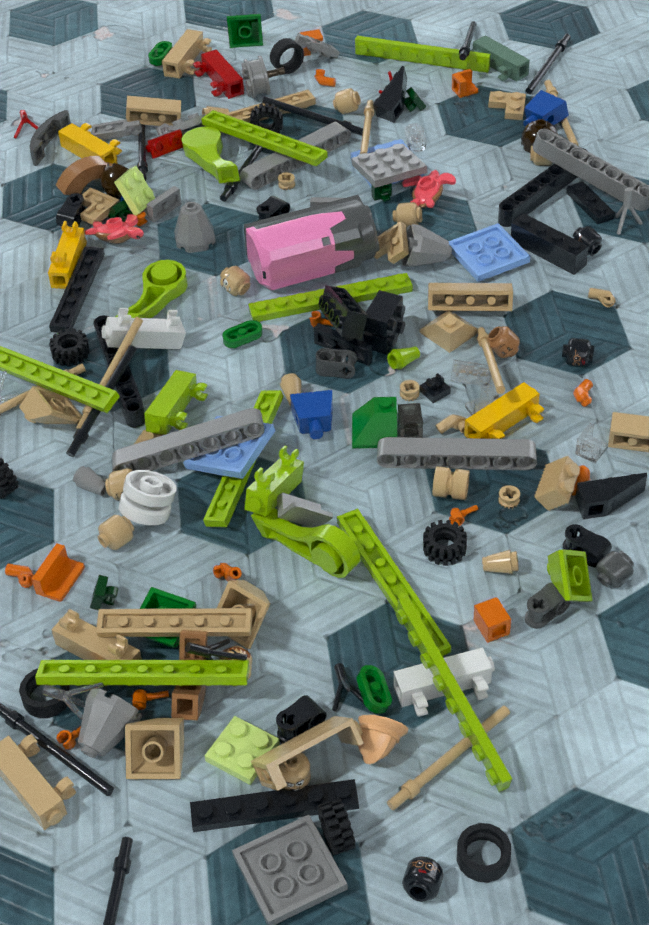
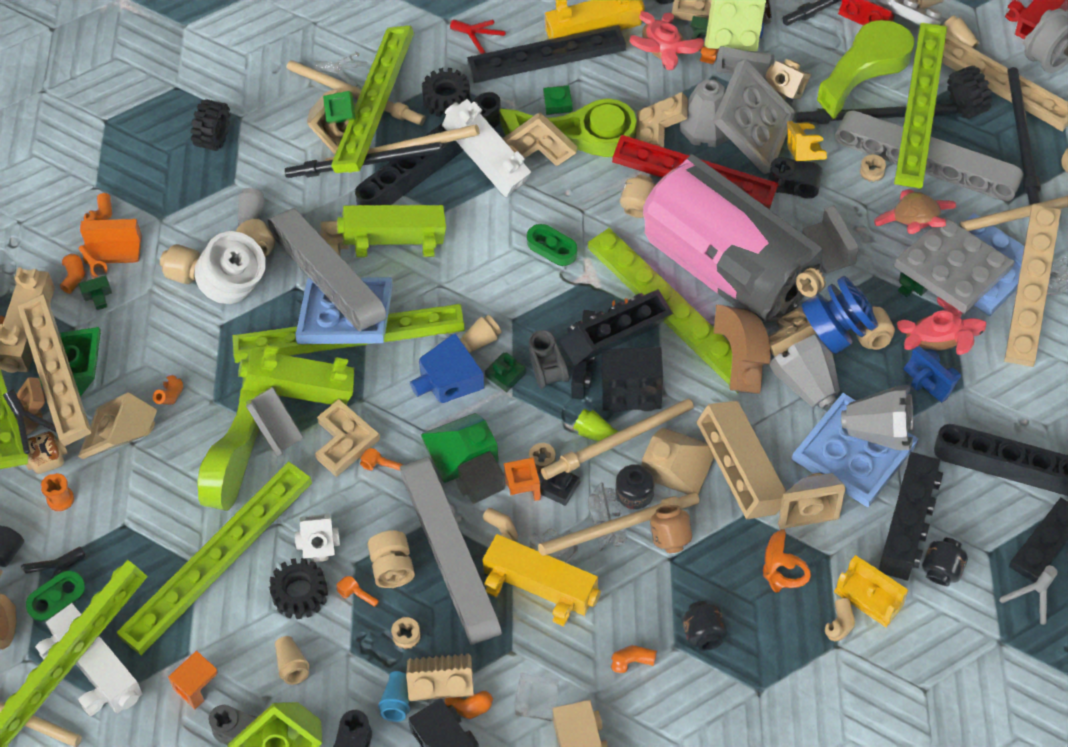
camera: 65 degrees right, 10 degrees up
none -> orange bush [41,473,74,511]
none -> orange arm [60,253,85,294]
none -> orange hand [78,245,107,279]
none -> white brick [295,514,340,562]
none -> tan plate [315,399,380,477]
none -> green plate [323,91,356,124]
none -> orange hand [360,448,404,471]
none -> dark azure cone [378,671,410,722]
none -> red plant [450,19,506,54]
none -> dark green tile [485,352,526,392]
none -> tan plate [502,112,578,166]
none -> orange panel [504,457,541,501]
none -> tan bar [541,398,694,480]
none -> green plate [543,85,573,115]
none -> red plate [612,135,778,210]
none -> black head [615,464,655,509]
none -> tan plate [636,92,688,148]
none -> light grey plate [713,59,795,174]
none -> medium nougat arch [714,305,770,394]
none -> orange piece [763,529,811,593]
none -> tan brick [766,58,811,99]
none -> tan slope [778,473,845,529]
none -> yellow hinge [787,121,827,161]
none -> tan bush [796,267,826,297]
none -> blue wheel [802,275,878,354]
none -> yellow hinge [834,555,908,628]
none -> light grey cone [841,385,914,450]
none -> animal [874,189,956,234]
none -> blue hips [903,346,961,403]
none -> tan plate [1004,205,1061,367]

